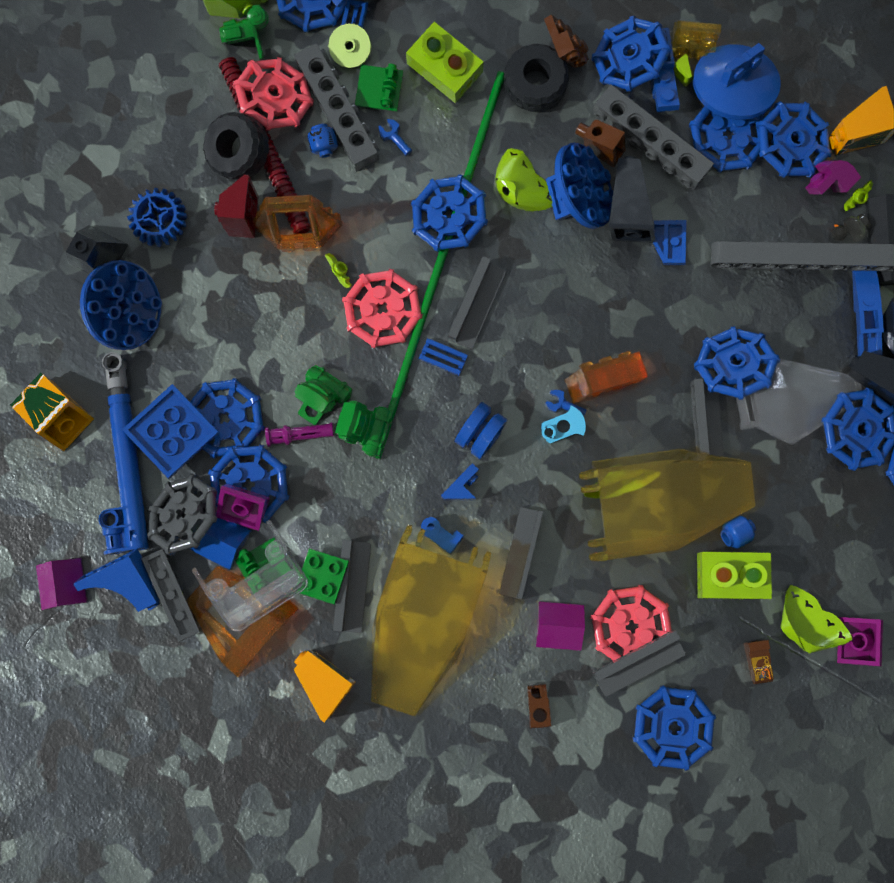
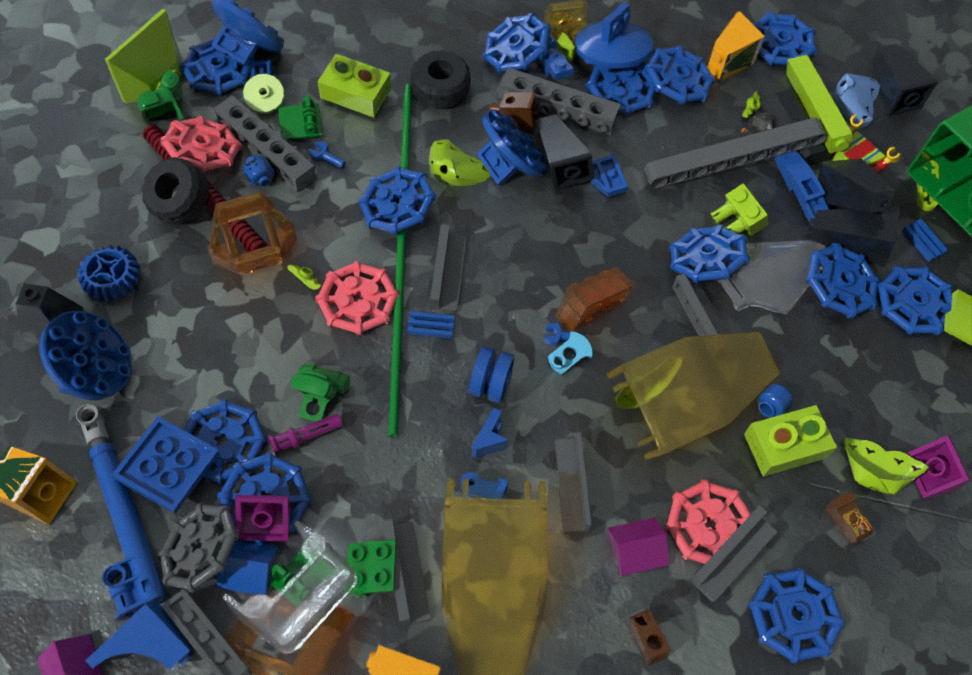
camera: 25 degrees left, 20 degrees down
dark red slope [214,175,259,238] -> none
green piece [335,401,393,457] -> none
reddish brown plate [544,15,589,68] -> none
magenta brick [805,160,861,195] -> none
none -> lime brick [710,183,769,236]

